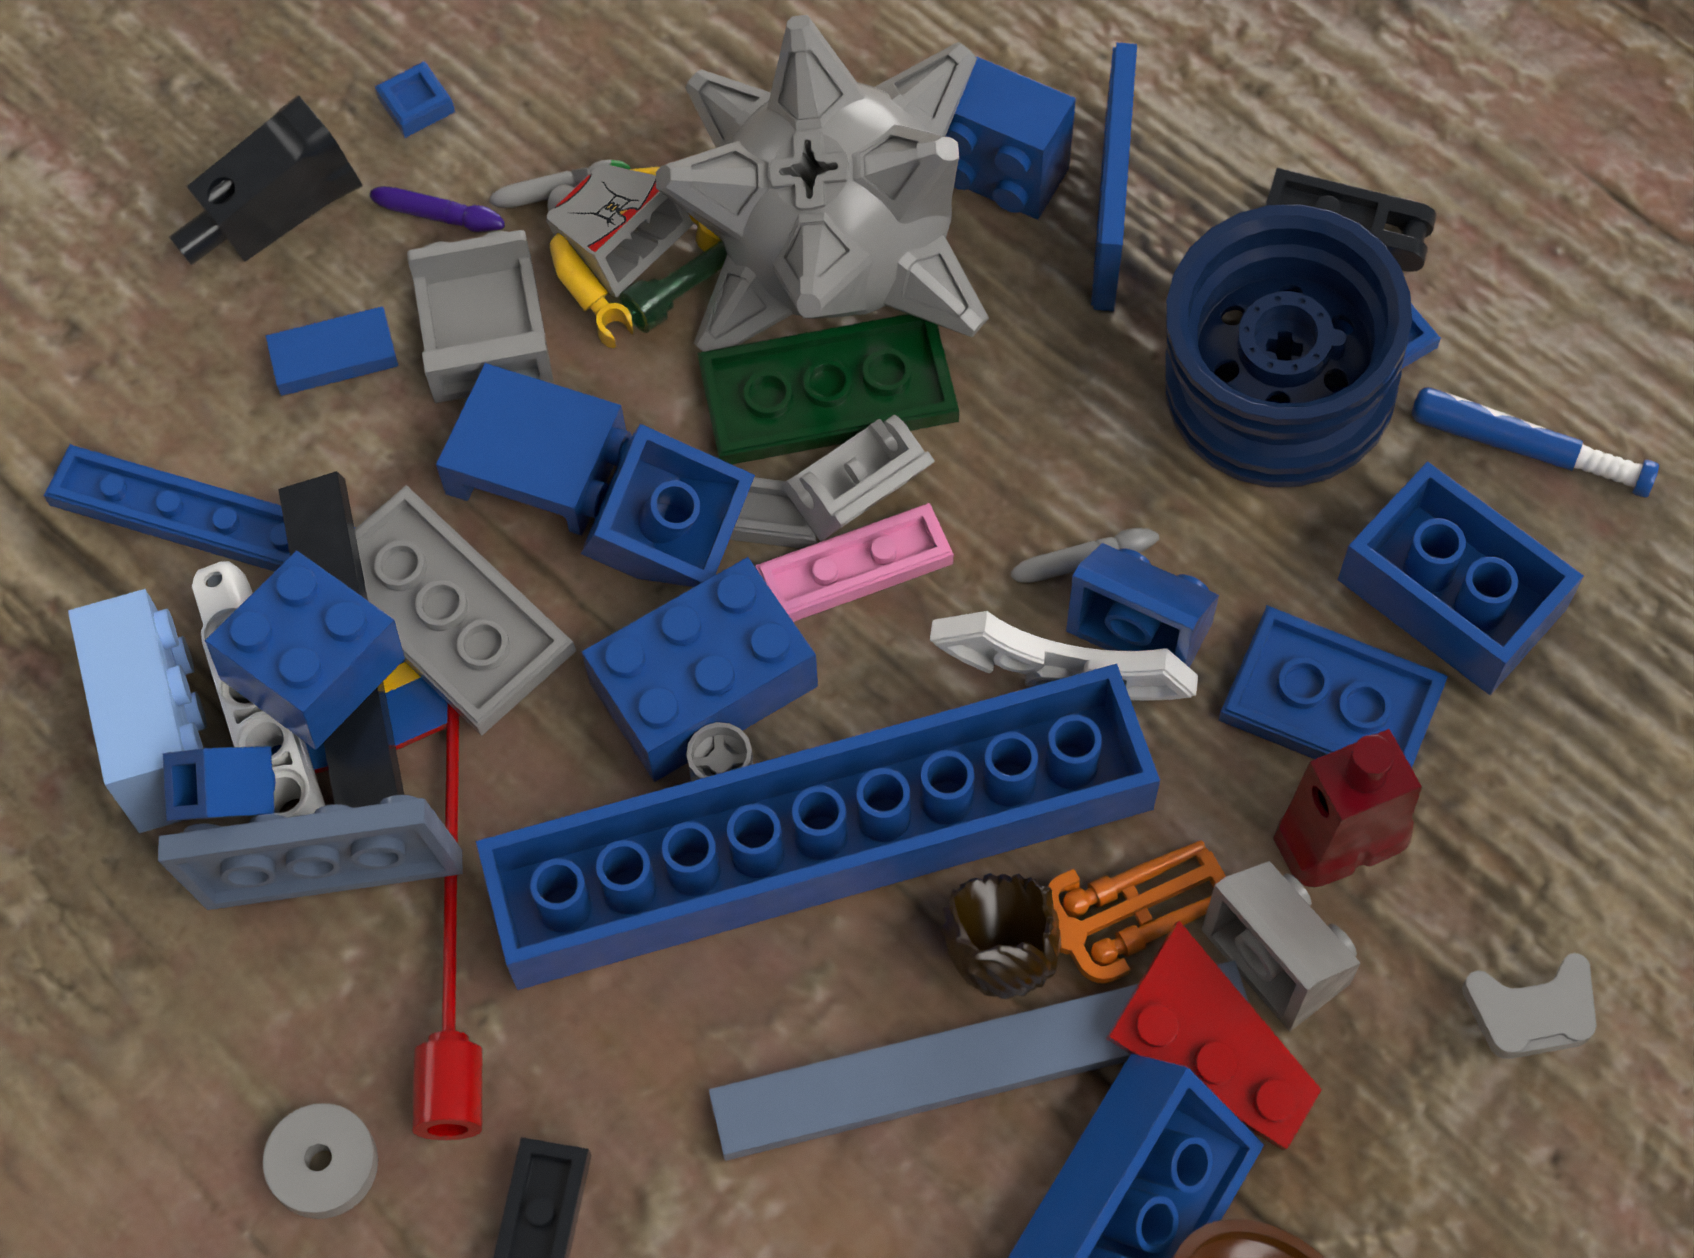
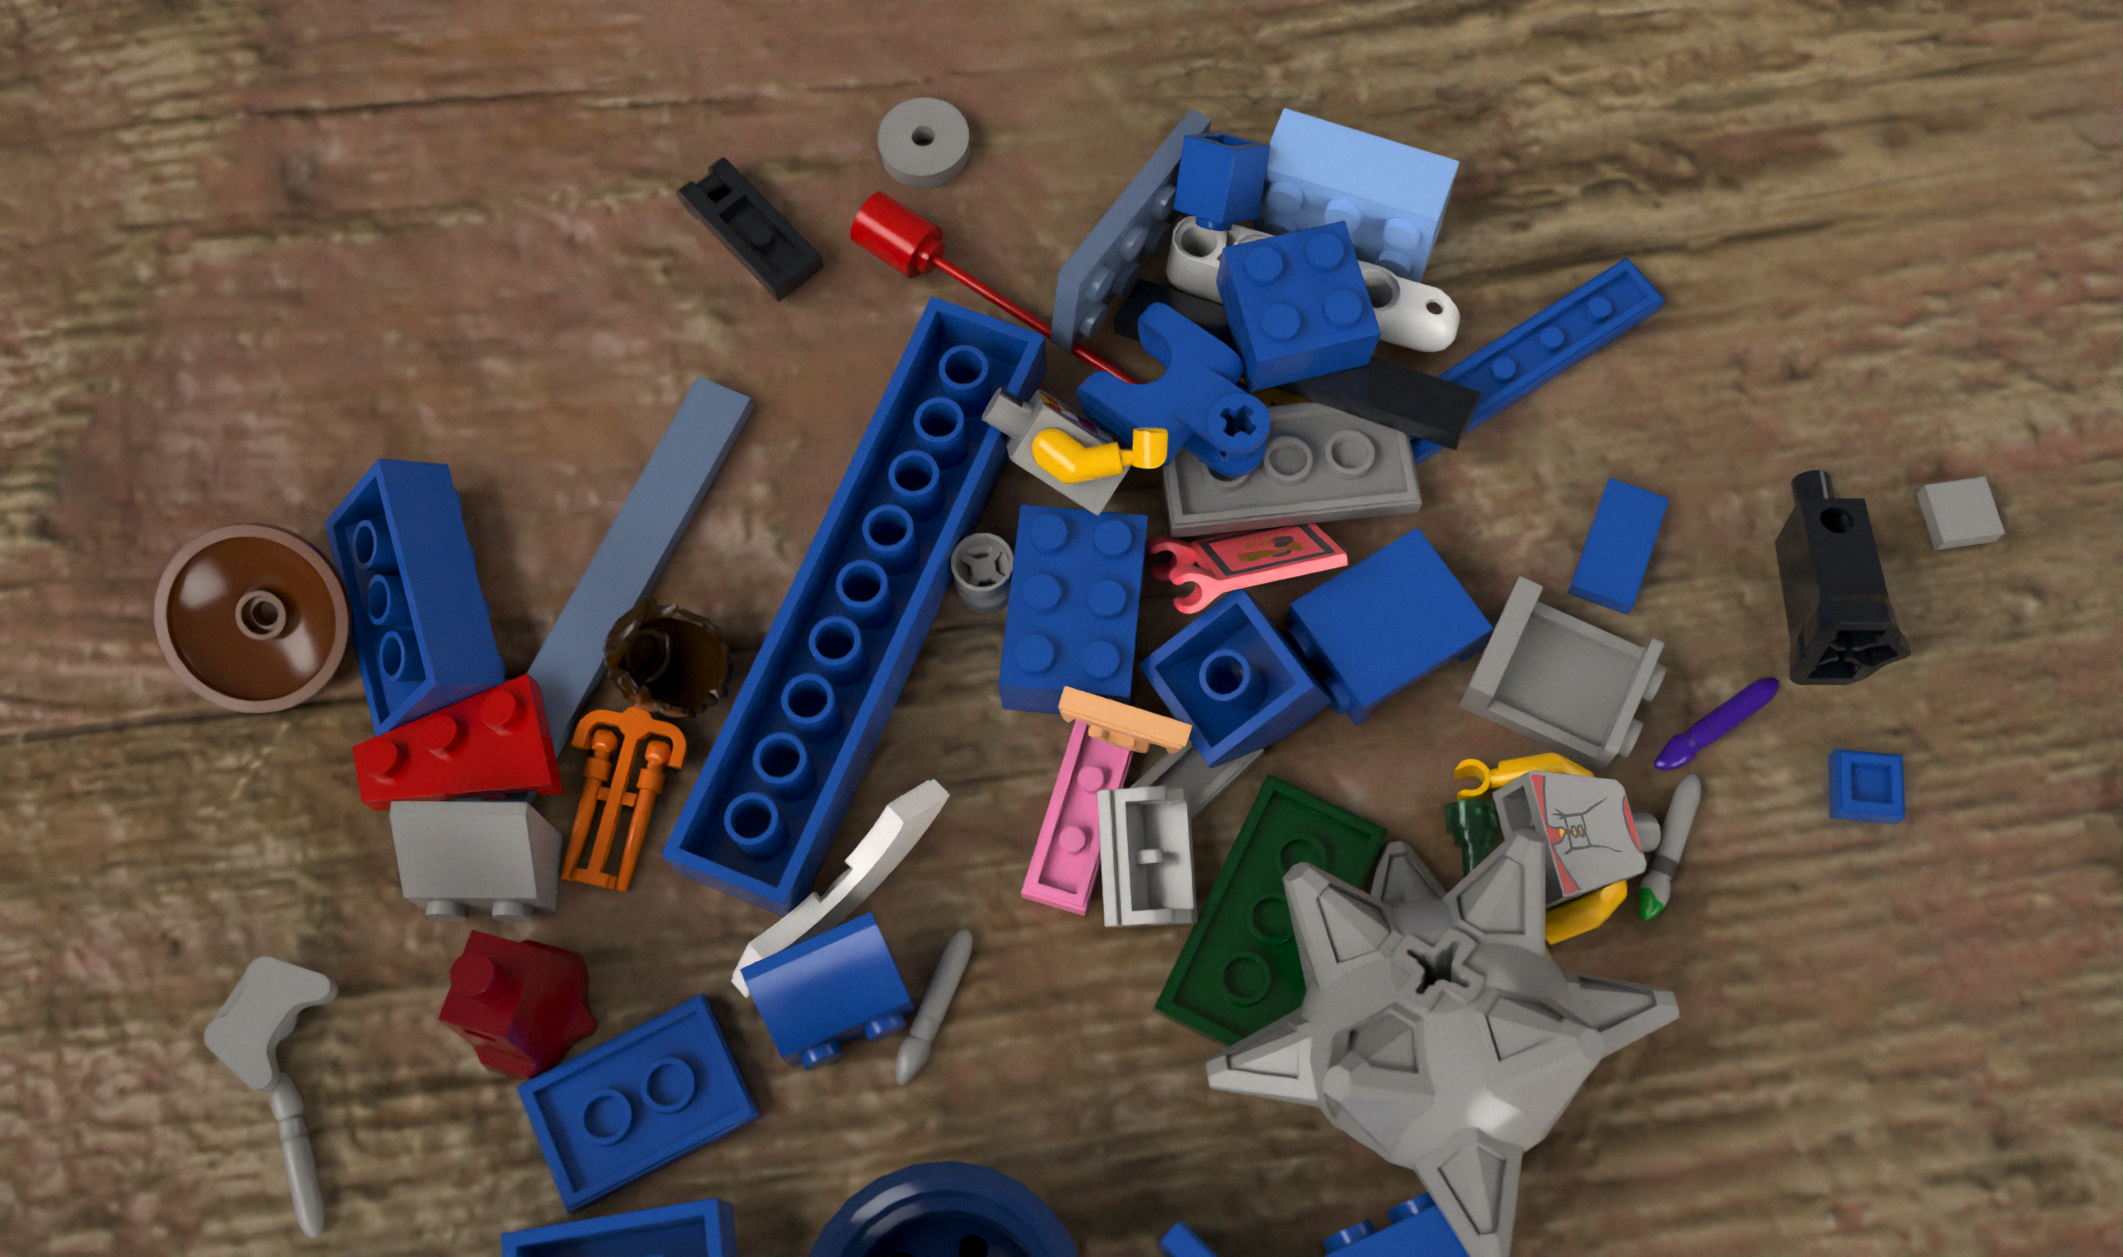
camera: 130 degrees right, 5 degrees up
none -> light grey piece [270,1072,325,1239]
none -> torso [981,387,1168,516]
none -> light nougat tile [1058,686,1192,754]
none -> blue piece [1076,302,1270,477]
none -> coral flag [1146,523,1348,614]
none -> light grey tile [1916,476,2005,550]

